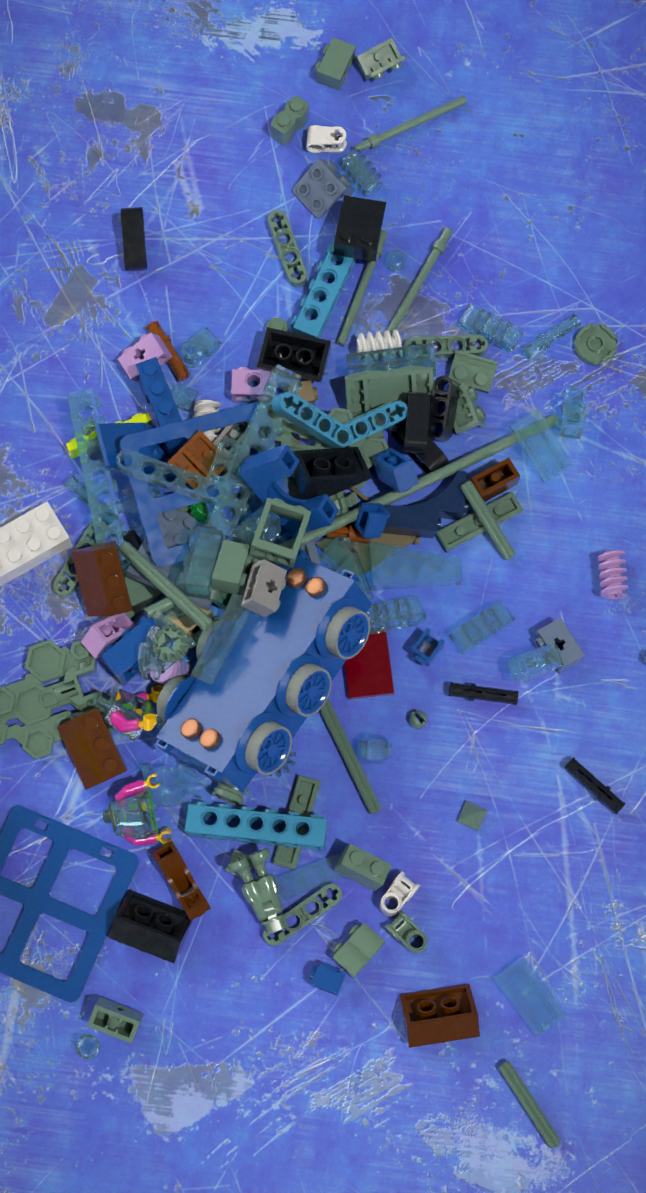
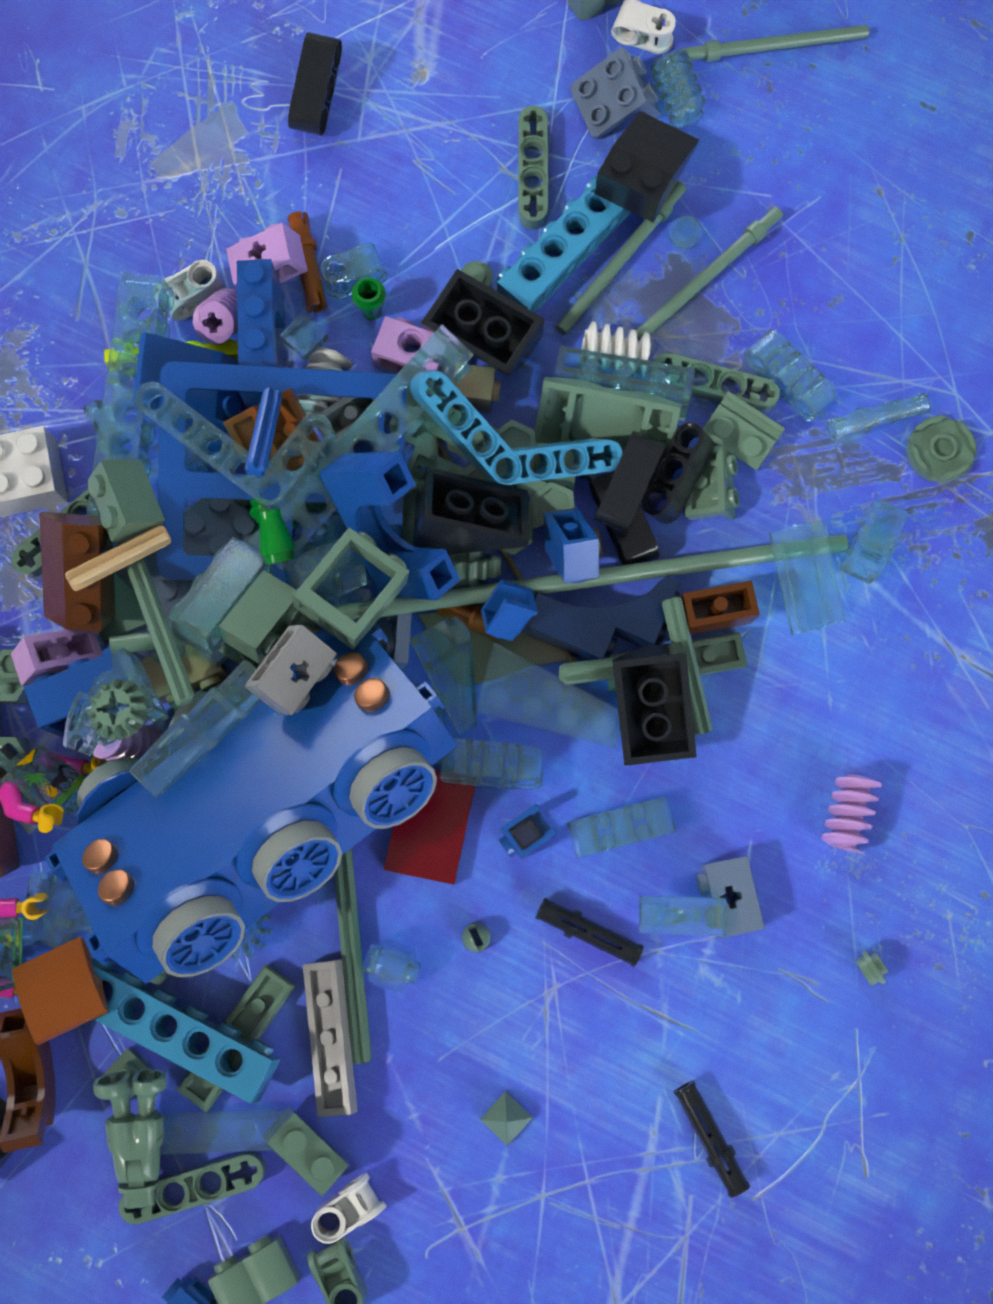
camera: 20 degrees right, 5 degrees up
none -> dark orange slope [11,936,108,1045]
none -> tan axle [65,525,171,591]
none -> sand green brick [87,459,165,542]
none -> white piece [155,260,224,321]
none -> lavender piece [192,288,238,344]
none -> blue axle [245,387,283,478]
none -> green cone [258,508,297,565]
none -> light grey plate [303,959,358,1117]
none -> green cone [352,277,386,320]
none -> sand green axle [559,657,618,685]
none -> black slope [612,642,697,766]

